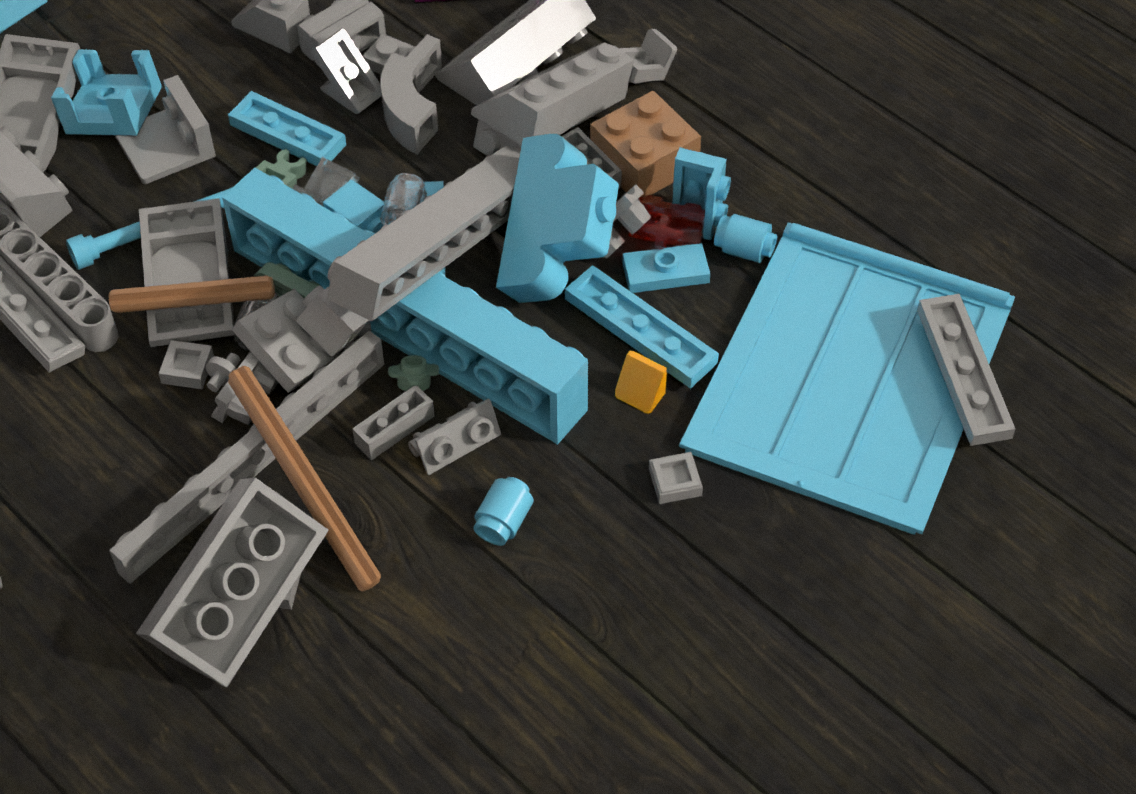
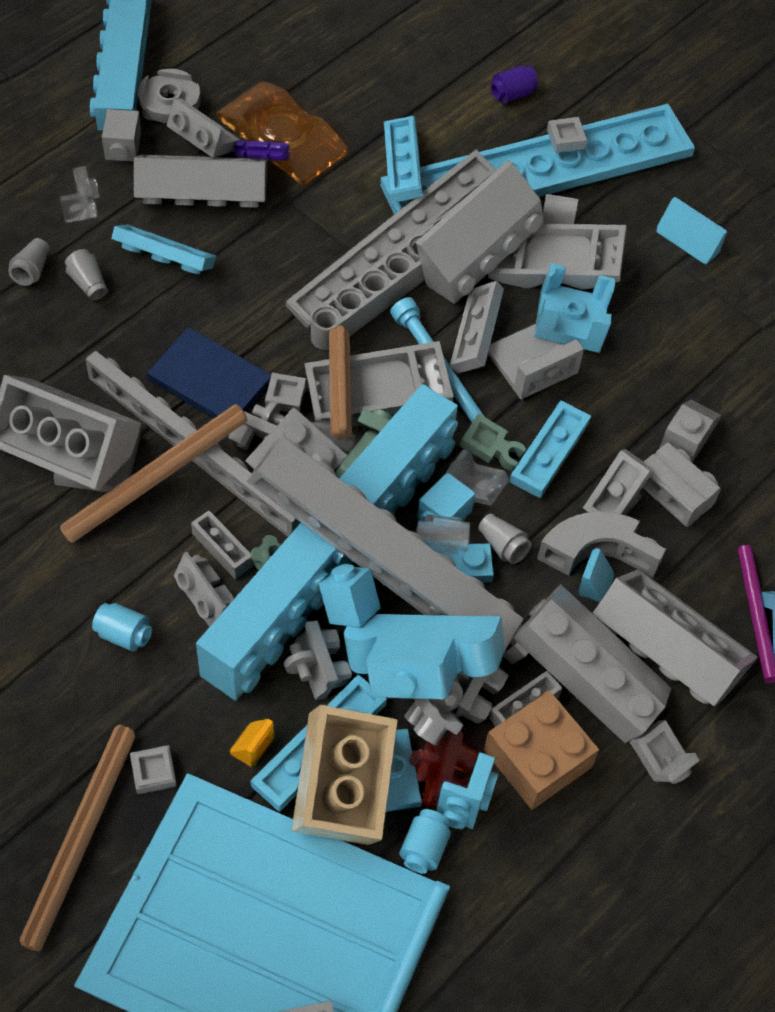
camera: 85 degrees right, 5 degrees up
light grey plate [362,34,414,74] -> none
none -> medium nougat axle [20,725,135,951]
none -> dark blue tile [147,327,271,418]
none -> light grey hips [284,621,352,700]
none -> tan brick [292,705,398,845]
none -> medium azure brick [319,564,381,627]
none -> sand green plate [358,408,393,434]
none -> light grey plate [450,281,504,374]
none -> light grey cone [478,514,532,564]
none -> medium azure slope [578,548,614,602]

